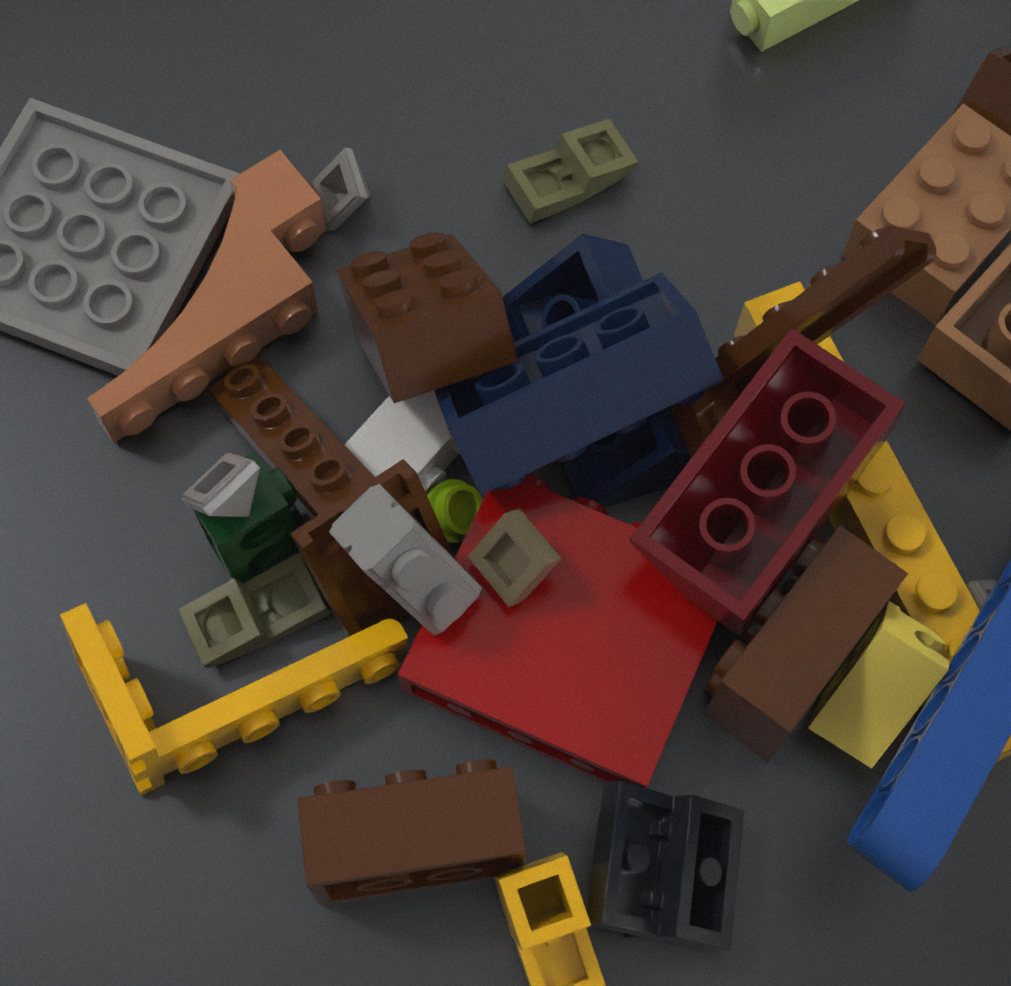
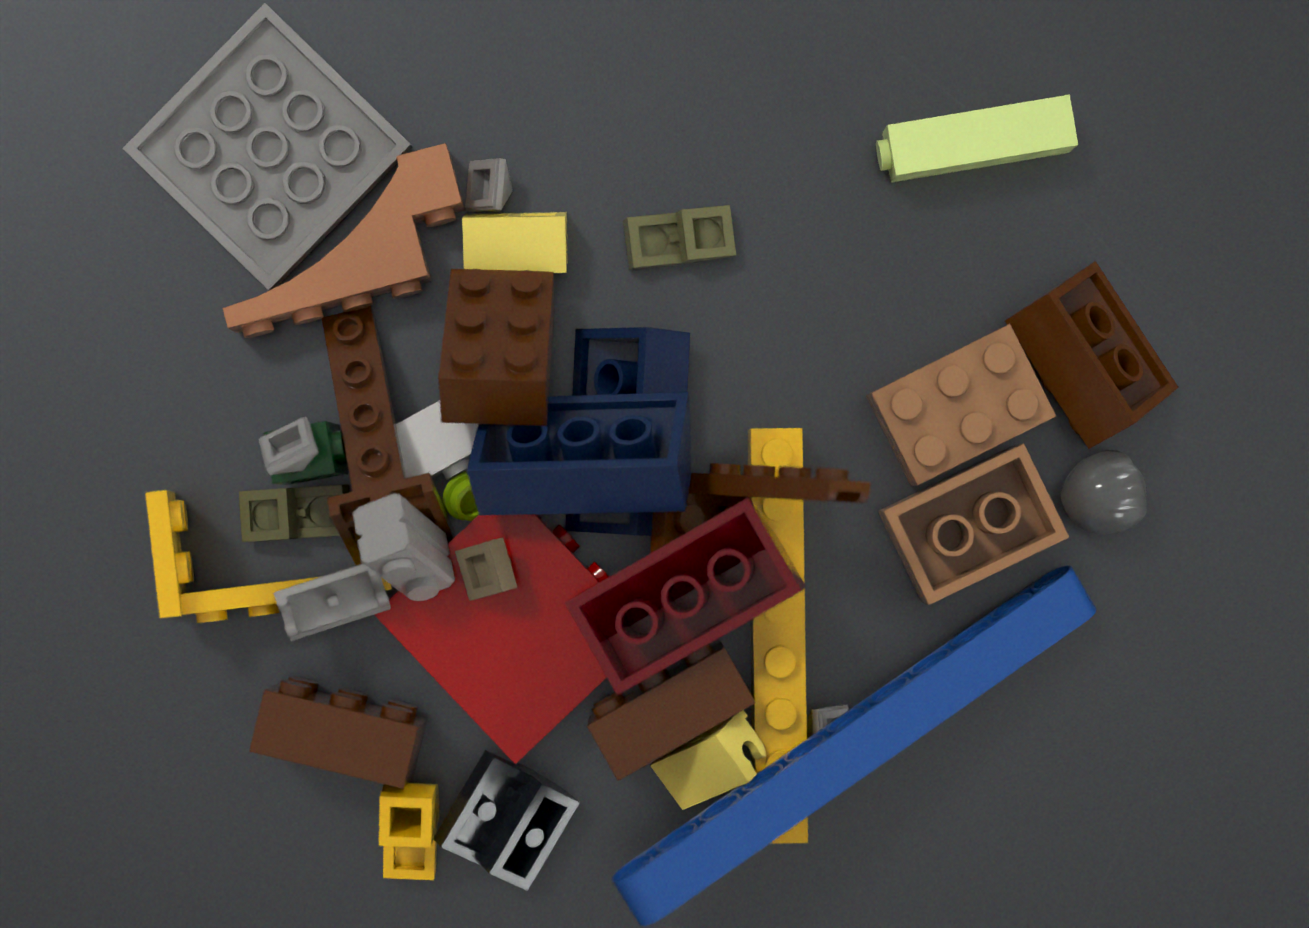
camera: 15 degrees right, 20 degrees up
none -> light grey hinge [274,563,391,641]
none -> light yellow hinge [462,212,568,273]

